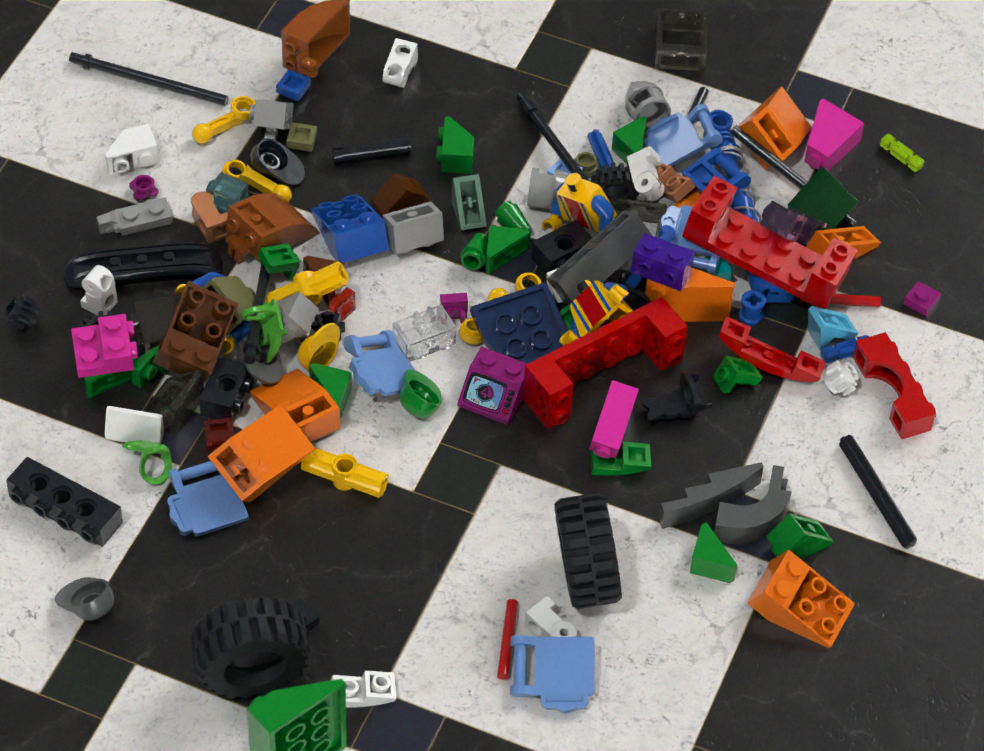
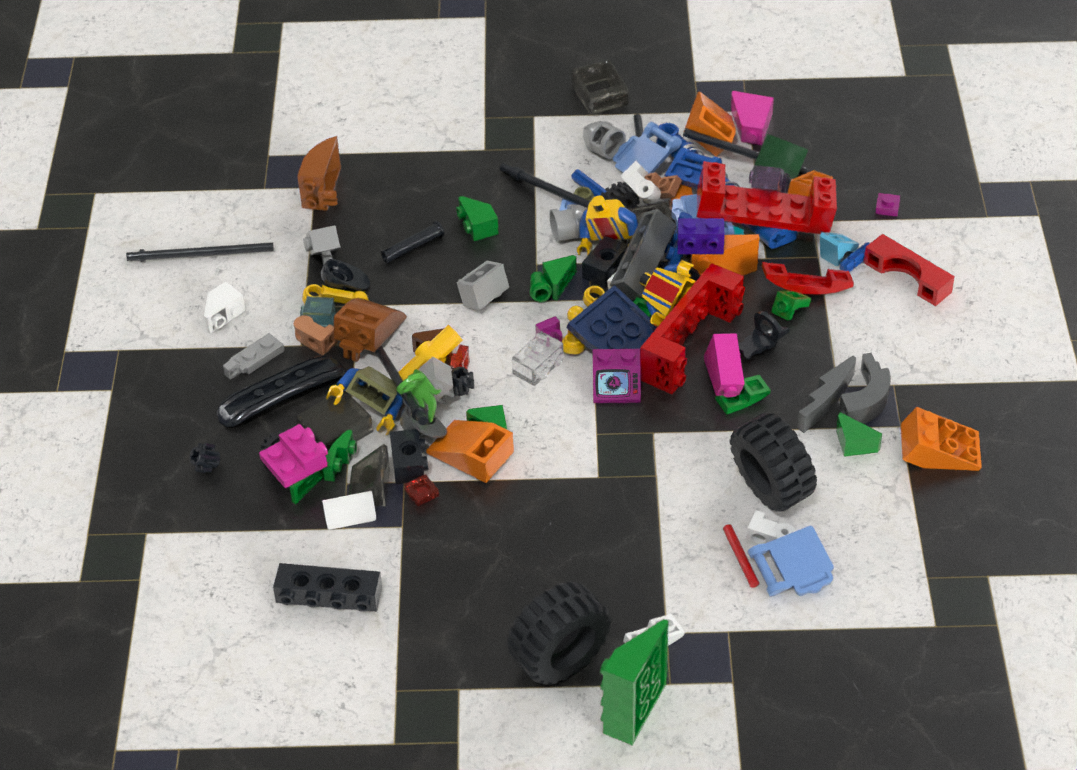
camera: 20 degrees left, 5 degrees down
dark grey cap [55,577,115,621] -> none
white leg [80,265,118,316] -> none
bright green piece [122,440,172,485] -> none
magenta plate [129,175,159,201] -> none
reddish brown slope [152,281,239,385] -> none
medium blue piece [167,461,248,536] -> none
yellow piece [192,96,255,144] -> none
orange slope [208,404,316,503] -> none
green bracket [258,243,300,281] -> none
blue plate [276,69,311,101] -> none
olive plate [286,122,317,152] -> none
yellow cap [297,323,340,372] -> none
yellow piece [301,448,389,498] -> none
blue slope [311,195,389,262] -> none
medium blue piece [343,330,415,396] -> none
reddish brown slope [371,173,430,219] -> none
white leg [383,38,418,88] -> none
green cap [399,369,442,418] -> none
sand green slope [452,174,487,230] -> none
green cone [495,201,532,234] -> none
green slope [611,117,647,165] -> none
blue bush [739,290,766,326] -> none
green slope [766,513,834,559] -> none
red bar [799,294,881,307] -> none
white gear [824,360,859,396] -> none
black axle [839,435,917,549] -> none
lime axle [880,134,925,172] -> none

